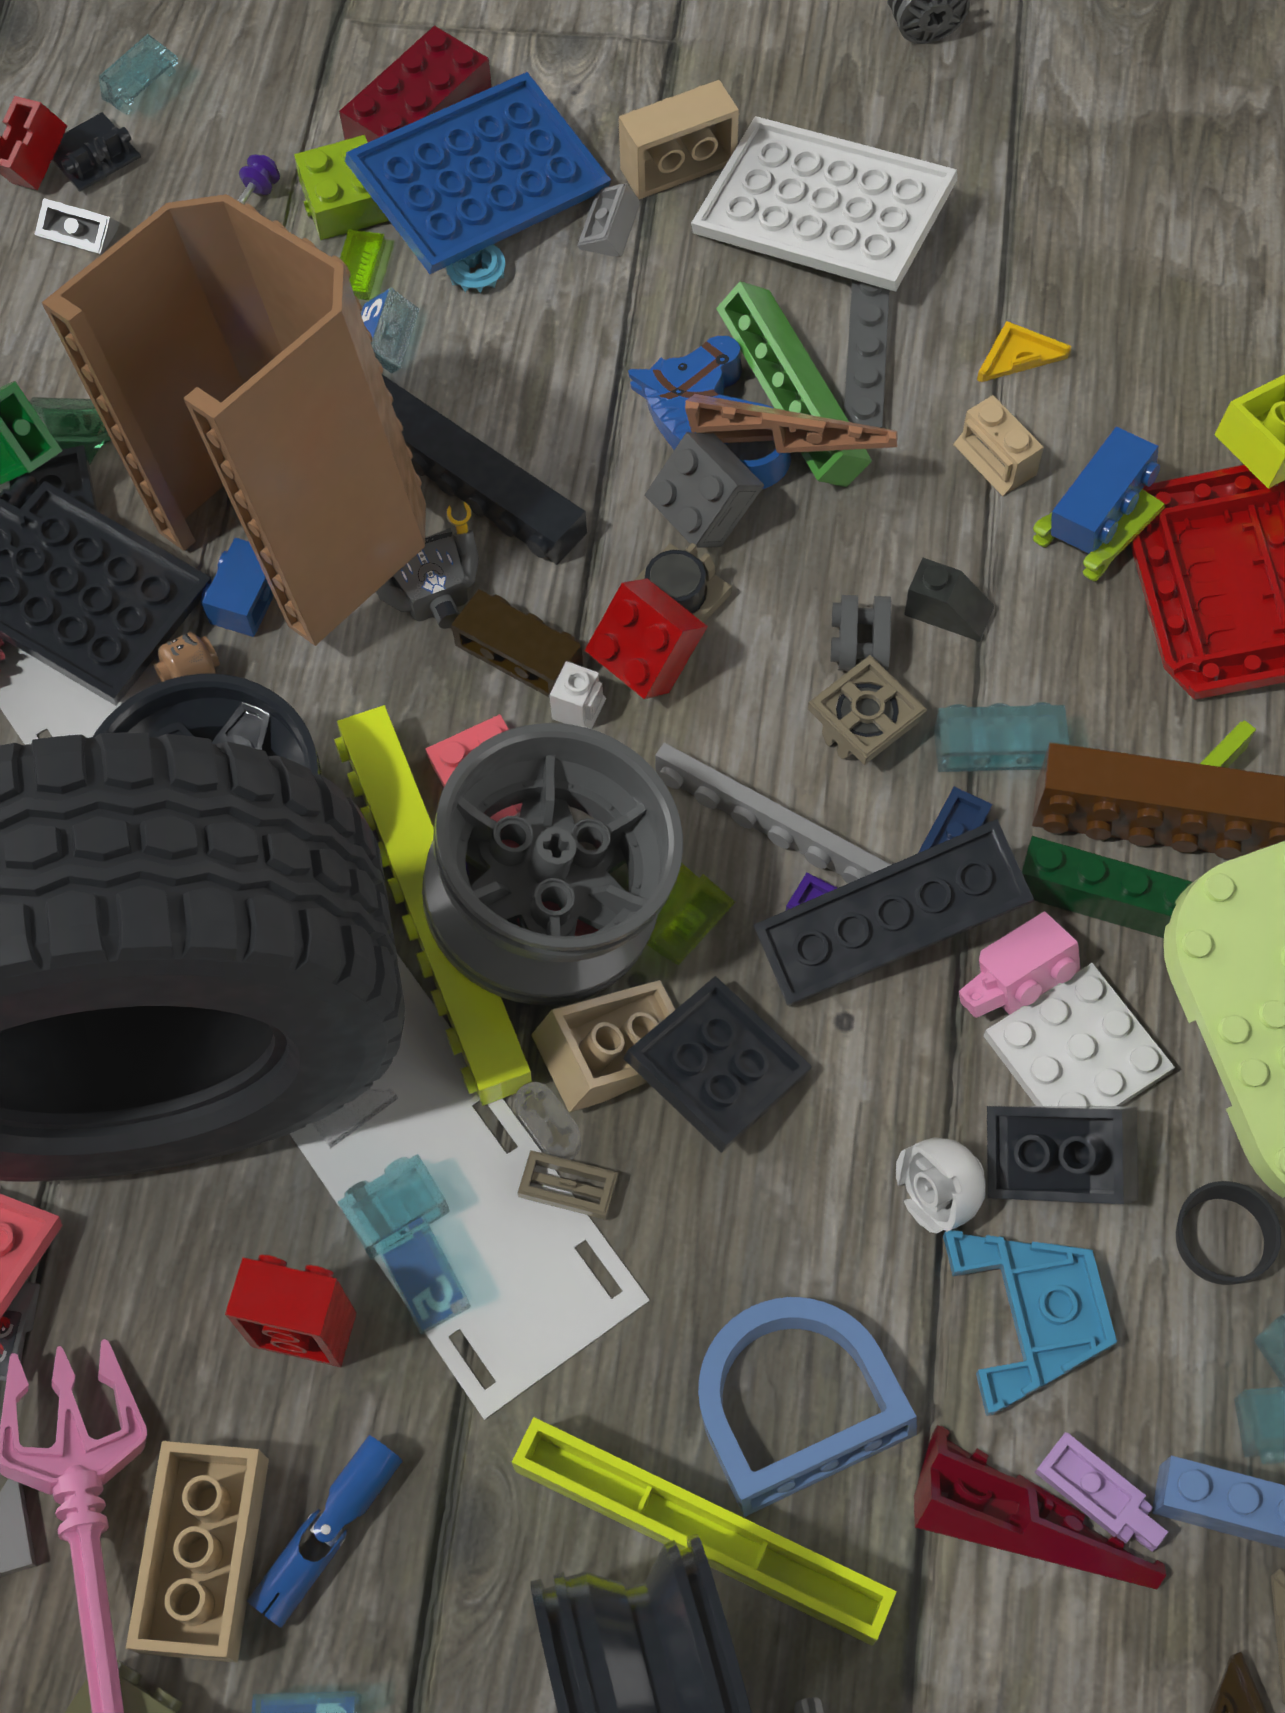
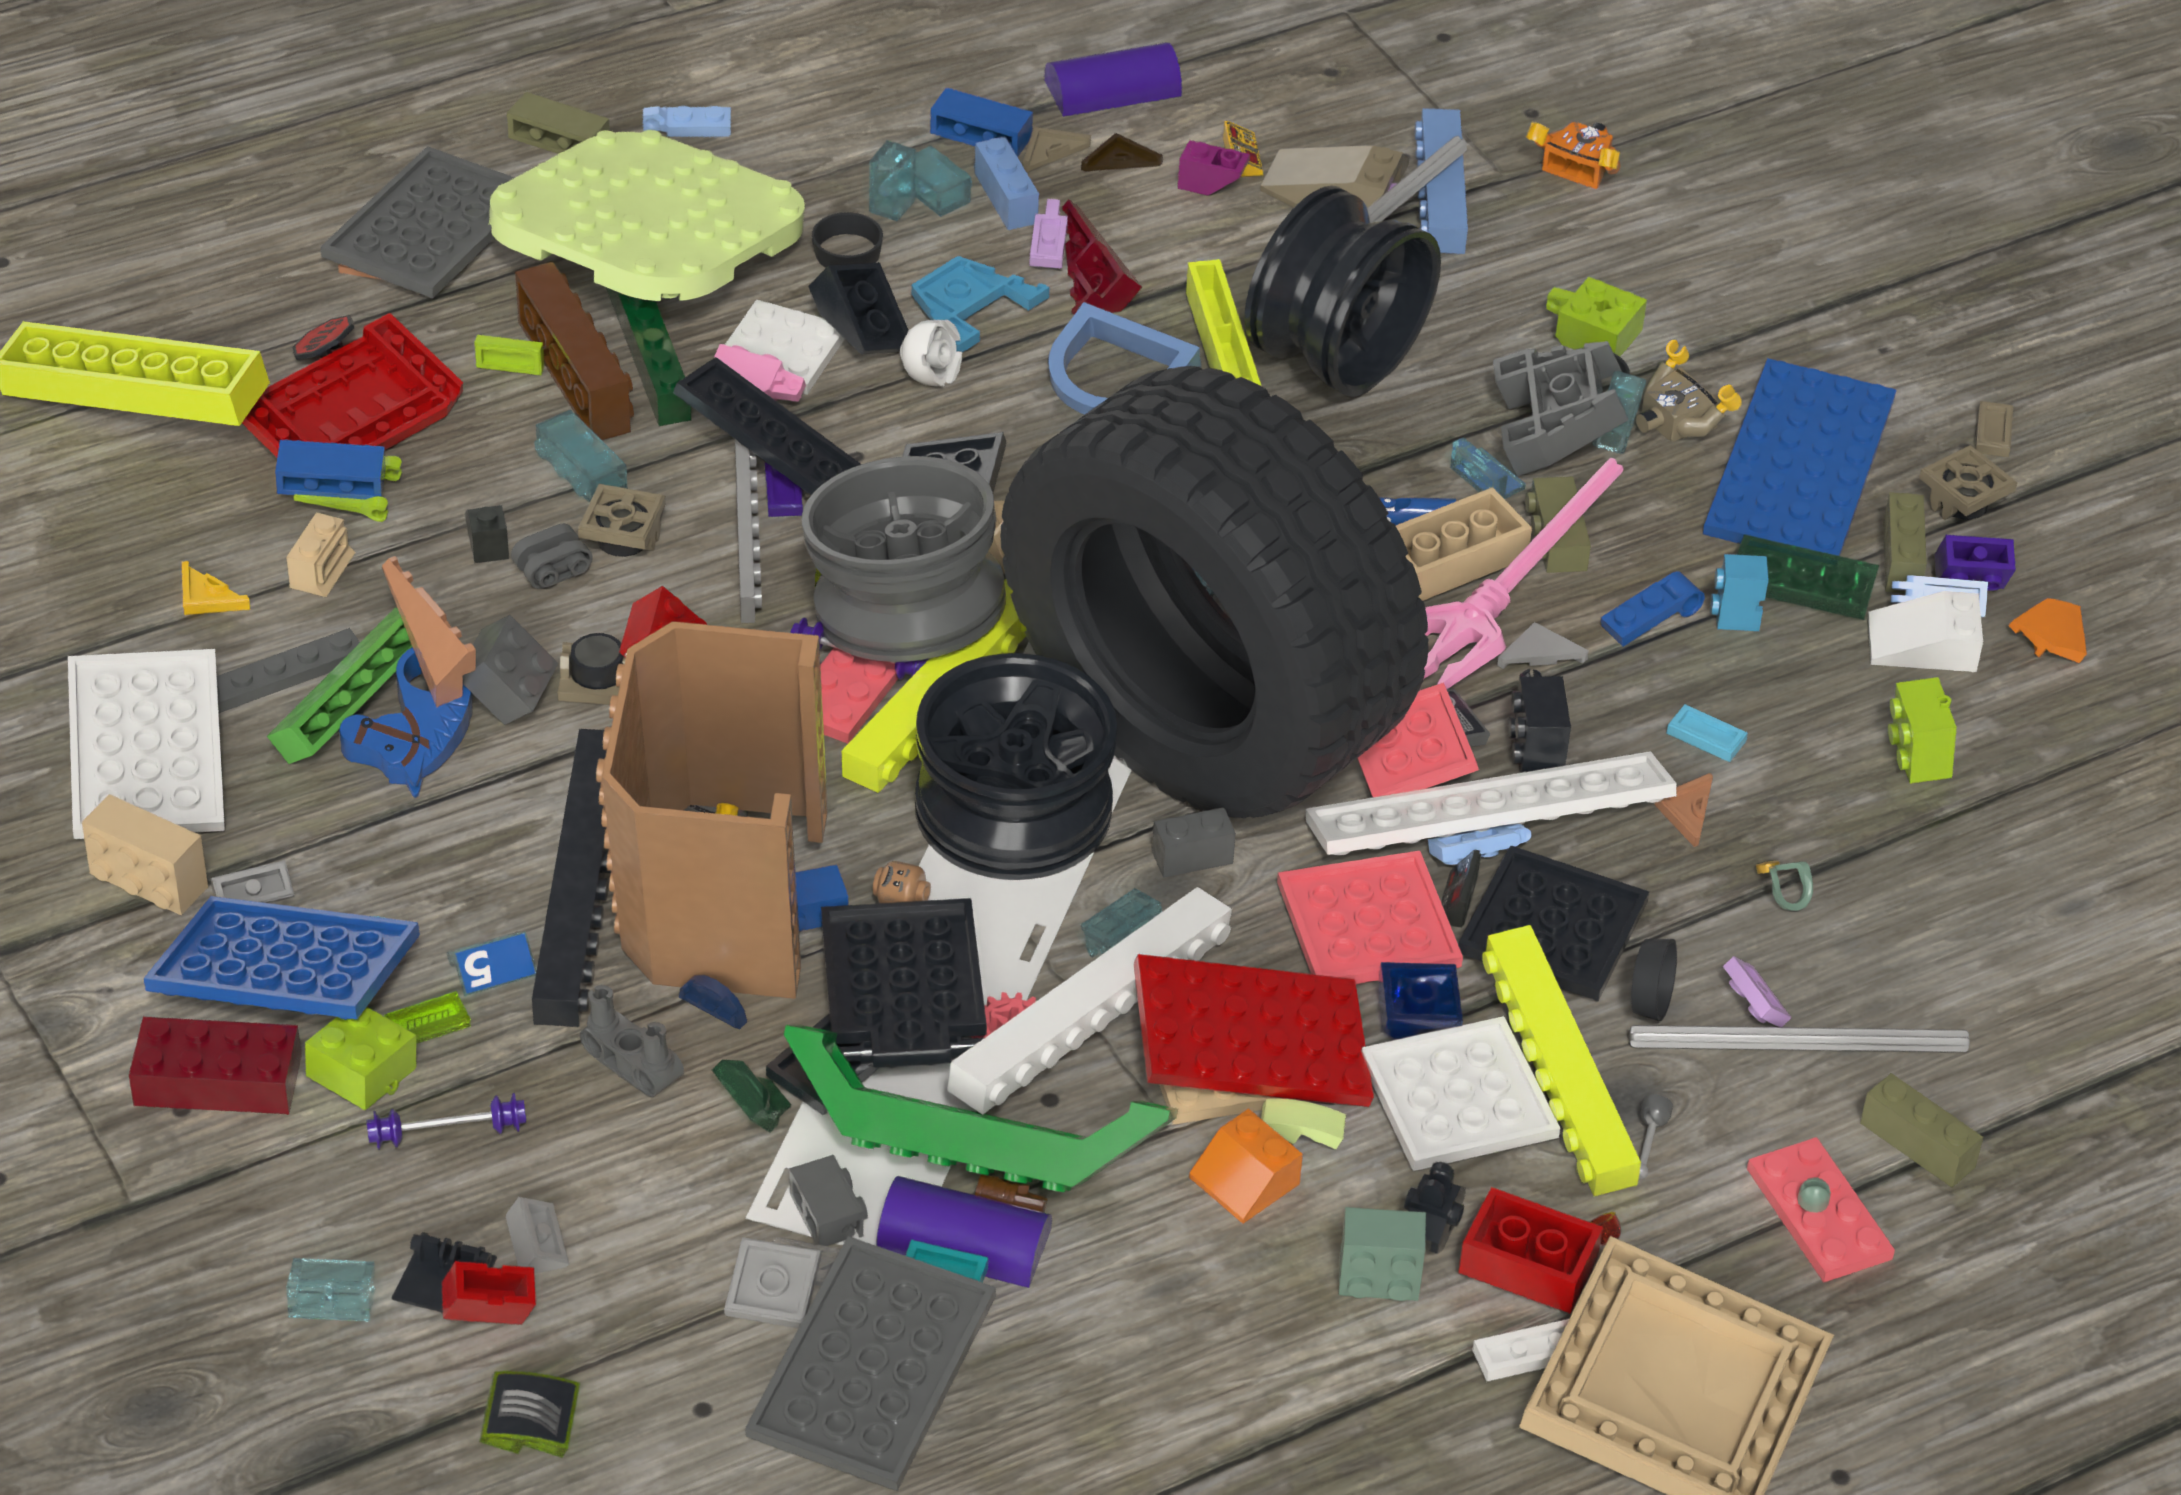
camera: 130 degrees left, 20 degrees down
dark blue plate [918,786,993,853] -> none

